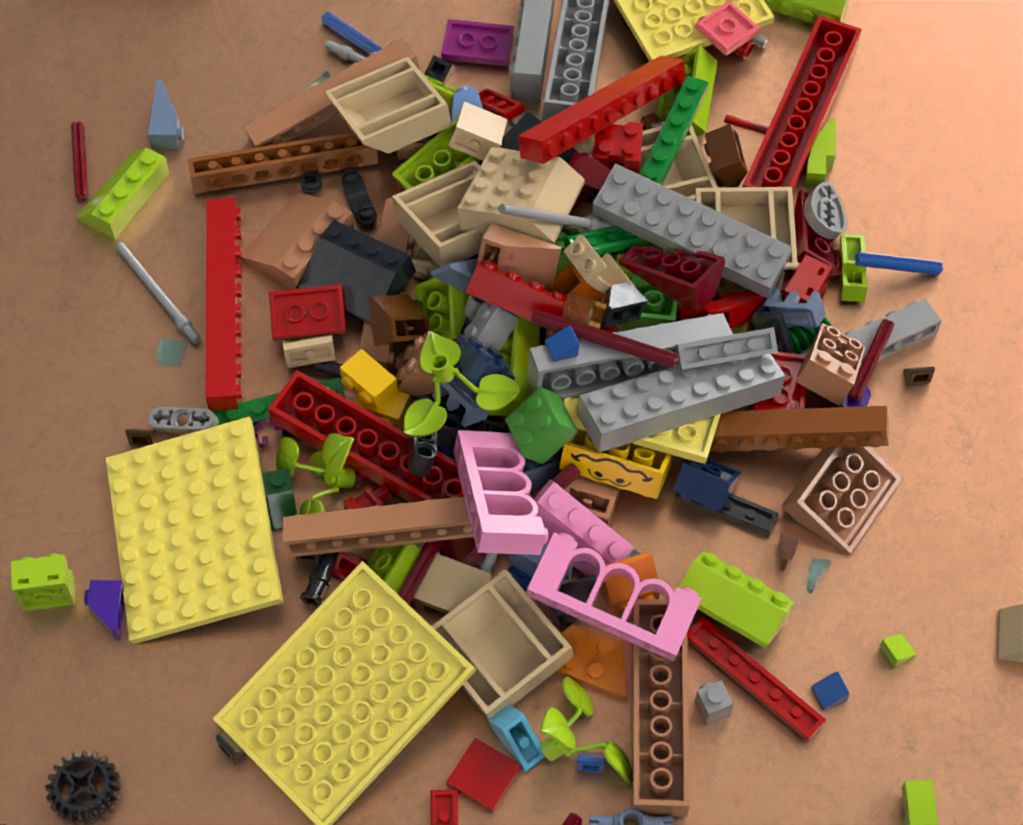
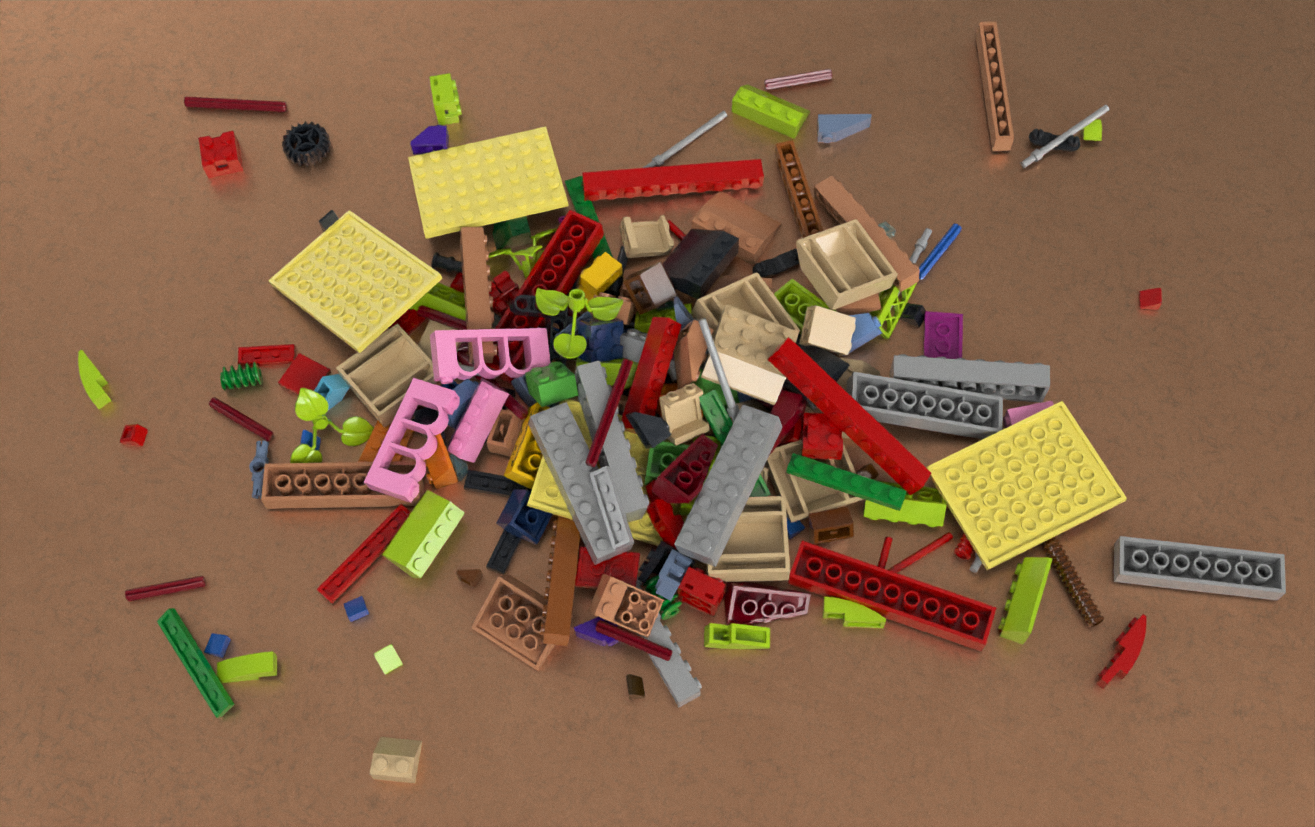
camera: 90 degrees right, 5 degrees up
dark brown slope [125,428,157,446] -> none
light grey beam [148,407,219,433] -> none
clear light blue slope [156,338,187,366] -> none
red tile [268,284,346,341] -> none
black bush [300,171,322,195] -> none
red tile [478,88,526,122] -> none
blue slope [545,326,579,361] -> none
clear orange brick [562,293,607,329] -> none
coral tile [695,0,760,56] -> none
light grey brick [695,680,733,725] -> none
light grey piece [804,182,847,239] -> none
clear light blue slope [807,558,831,593] -> none
blue axle [854,252,943,275] -> none
none -> black tile [464,469,532,498]
none -> red bar [888,532,953,573]

